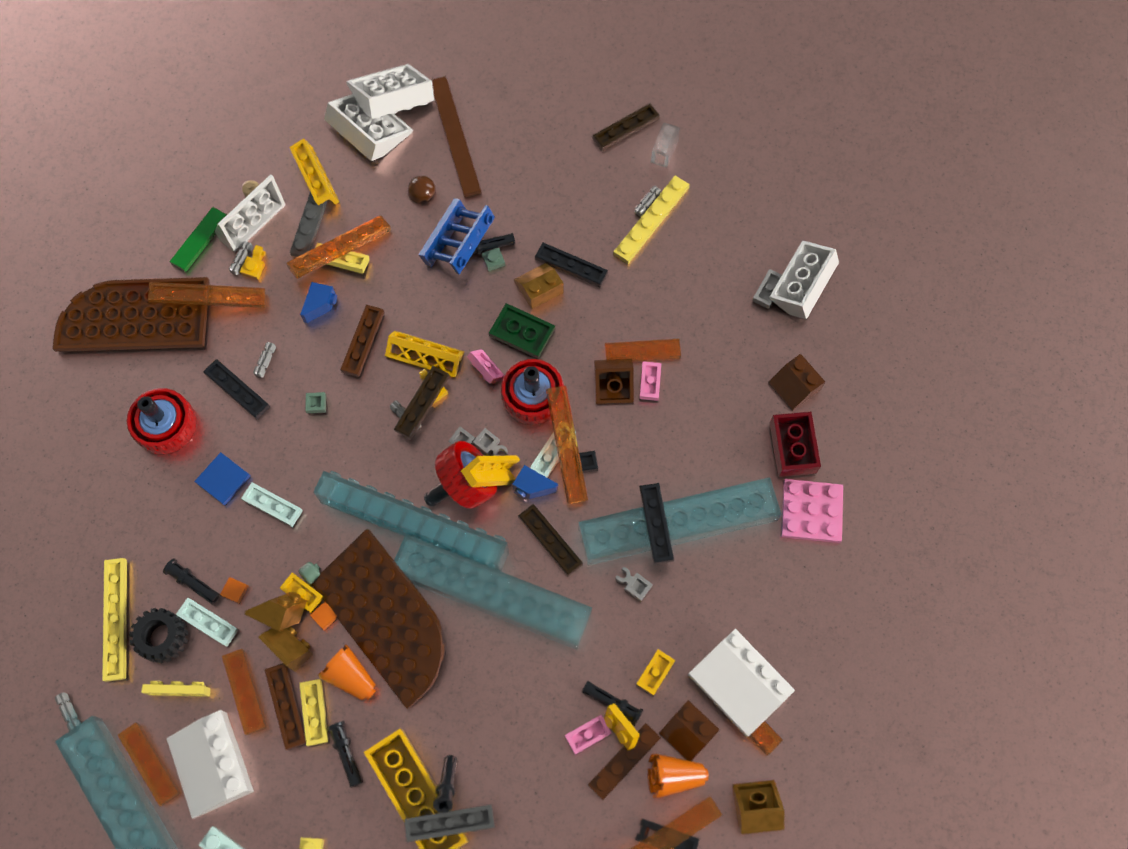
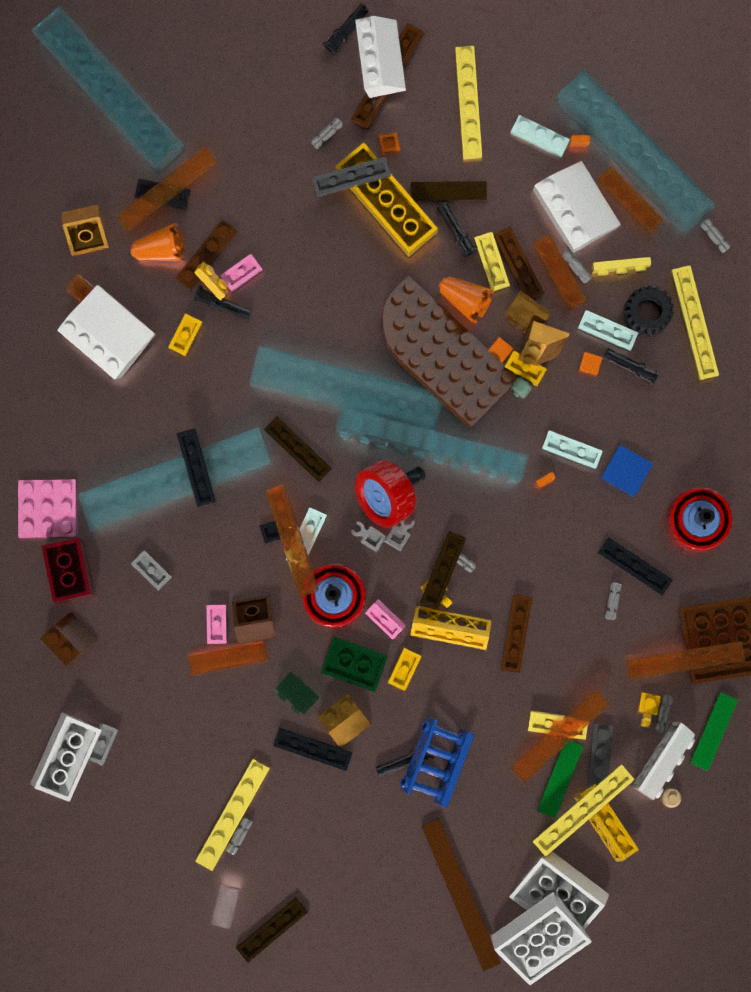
camera: 175 degrees right, 15 degrees up
blue slope [300,282,337,323] -> none
sand green plate [305,392,326,414] -> none
reddish brown hair [407,176,435,204] -> none
black pin [433,755,457,813] -> none
yellow fence [461,455,520,487] -> none
sand green plate [482,248,505,272] -> none
blue slope [512,465,558,499] -> none
light grey plate [615,567,653,602] -> none
reddish brown slope [658,700,720,761] -> none
none -> light grey plate [131,550,172,591]
none -> clear green brick [275,671,320,715]
none -> yellow plate [388,648,422,691]
none -> dark brown tile [411,181,487,202]
none -> light yellow plate [533,764,635,857]
none -> orange tile [535,472,555,489]
none -> green tile [537,739,584,818]
none -> light grey axle [561,250,592,284]
none -> orange tile [570,135,590,147]

